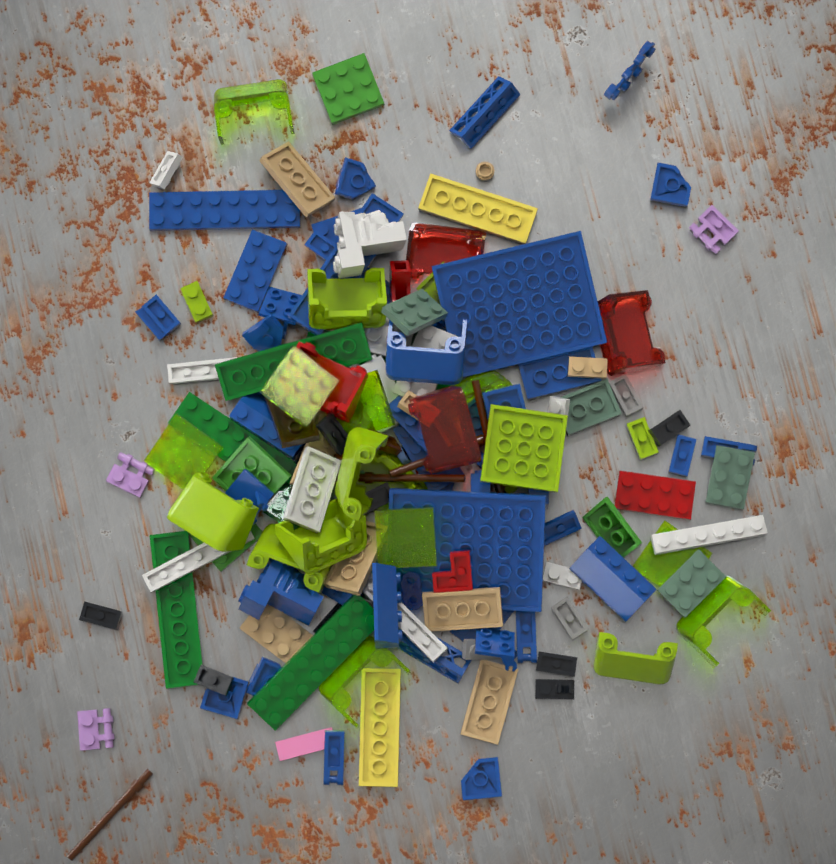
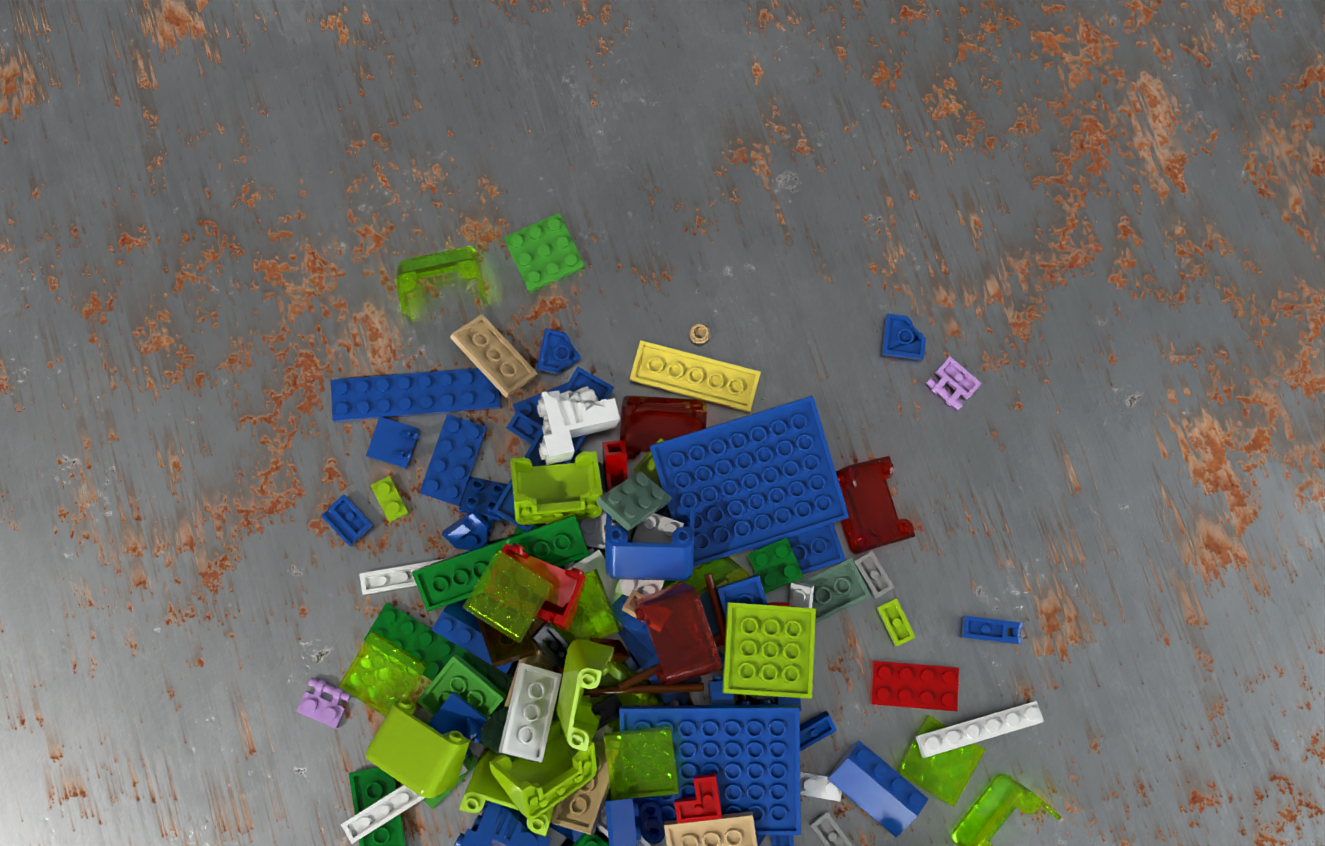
camera: 15 degrees left, 0 degrees up
white plate [150,151,183,189] -> none
blue fence [449,76,520,149] -> none
tan plate [568,357,607,379] -> none
bright green slope [582,496,642,558] -> none
blue plant [604,41,656,100] -> none
black plate [648,410,691,446] -> none
sand green plate [657,549,726,618] -> none
blue plate [668,434,696,477] -> none
sand green plate [706,445,755,509] -> none
none -> blue plate [366,417,420,469]
none -> green plate [747,538,804,594]

